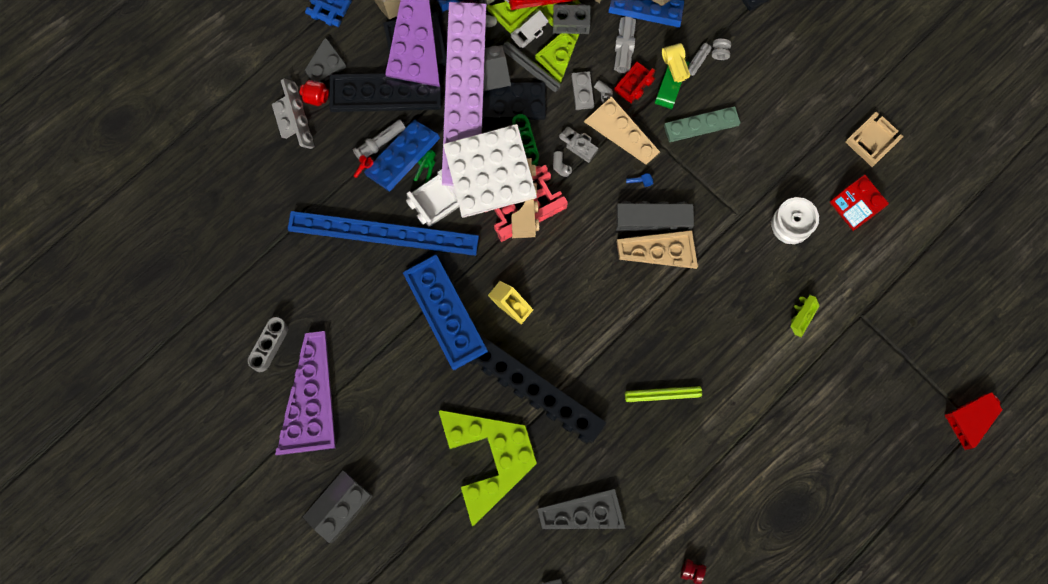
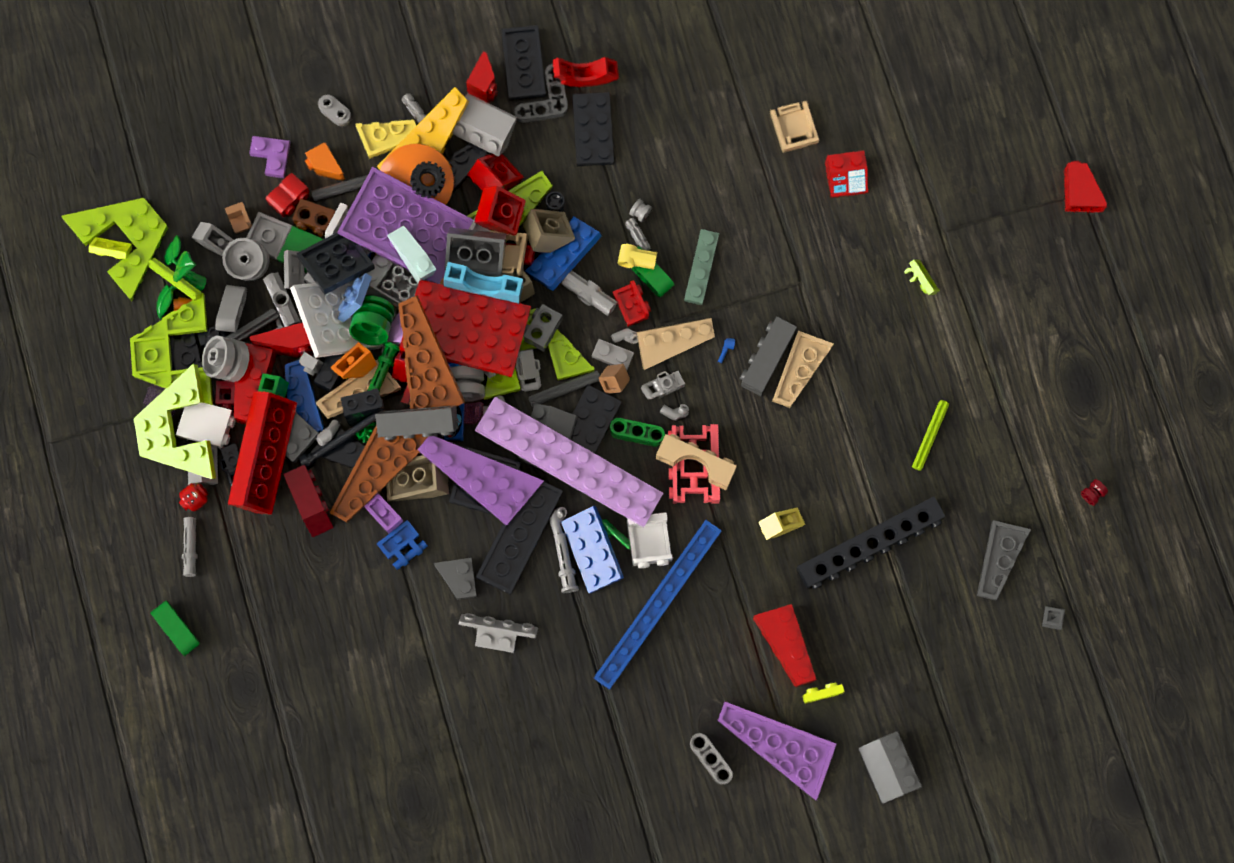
camera: 60 degrees left, 0 degrees up
red head [300,80,329,106] -> none
red hand [353,155,373,178] -> none
blue plate [403,255,488,371] -> none
lime wing [439,410,537,526] -> none
white plate [443,124,537,218] -> none
white wheel [771,197,819,244] -> none
none -> light grey arm [549,507,567,535]
none -> medium nougat panel [599,364,630,394]
none -> red wedge [753,604,816,687]
none -> neon yellow plate [803,682,844,704]

